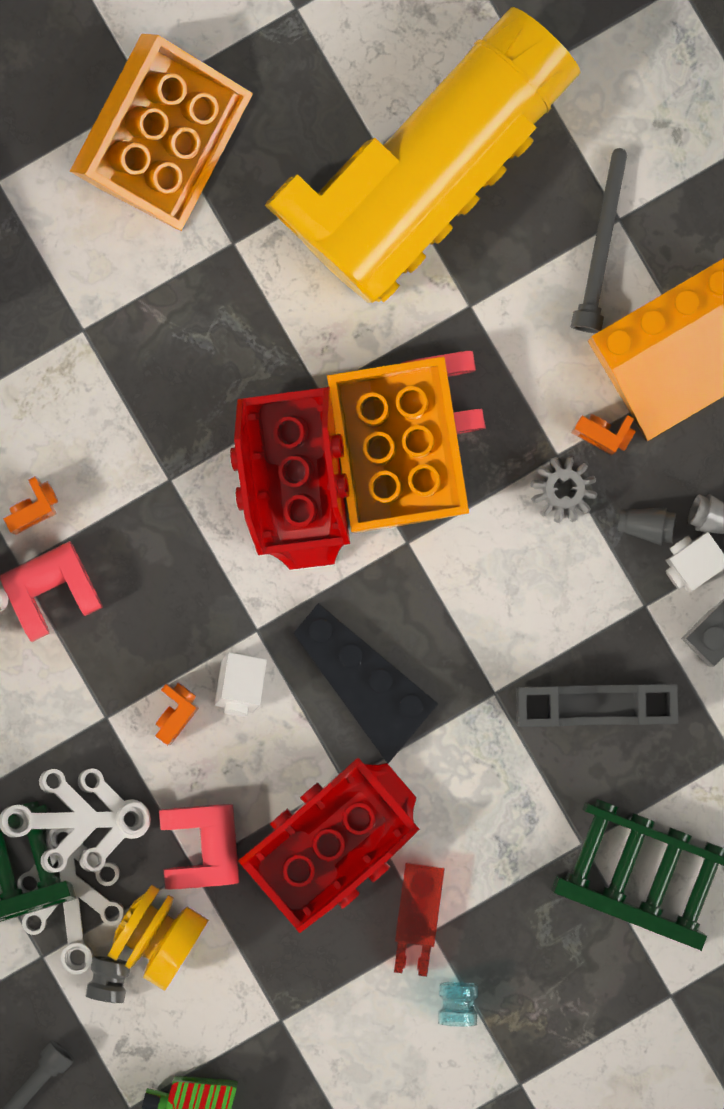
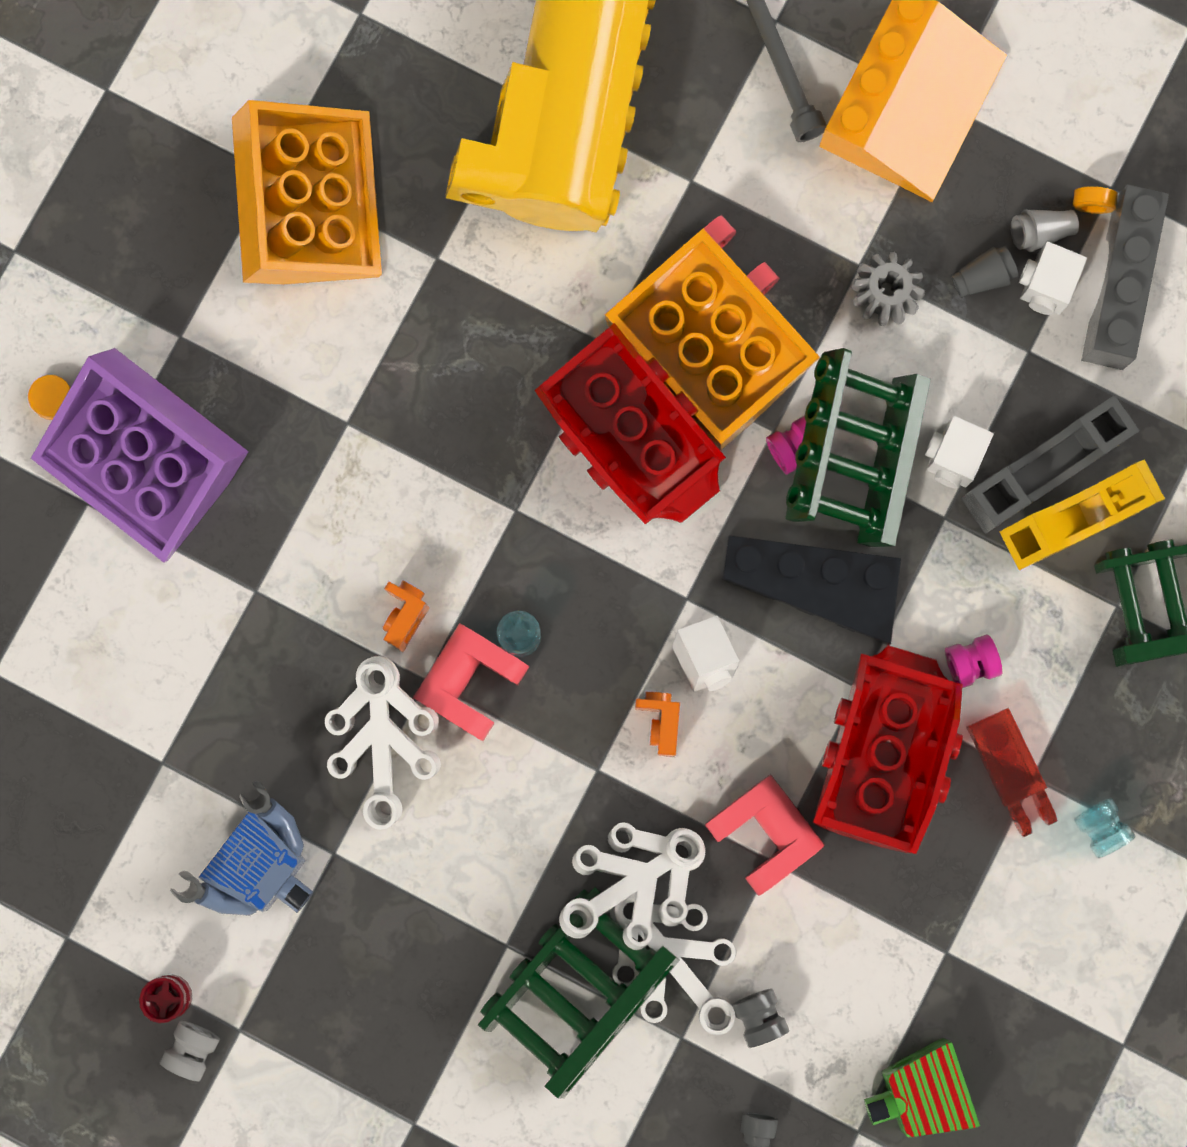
camera: 30 degrees left, 5 degrees down
yellow wheel [107,885,209,991] -> none
orange bracket [571,414,636,456] -> none
none -> clear light blue wheel [497,610,542,658]
none -> dark pink wheel [766,416,806,475]
none -> dark green fence [785,348,931,547]
none -> white brick [925,416,994,489]
none -> dark pink wheel [945,634,1003,688]
none -> yellow arch [999,459,1165,570]

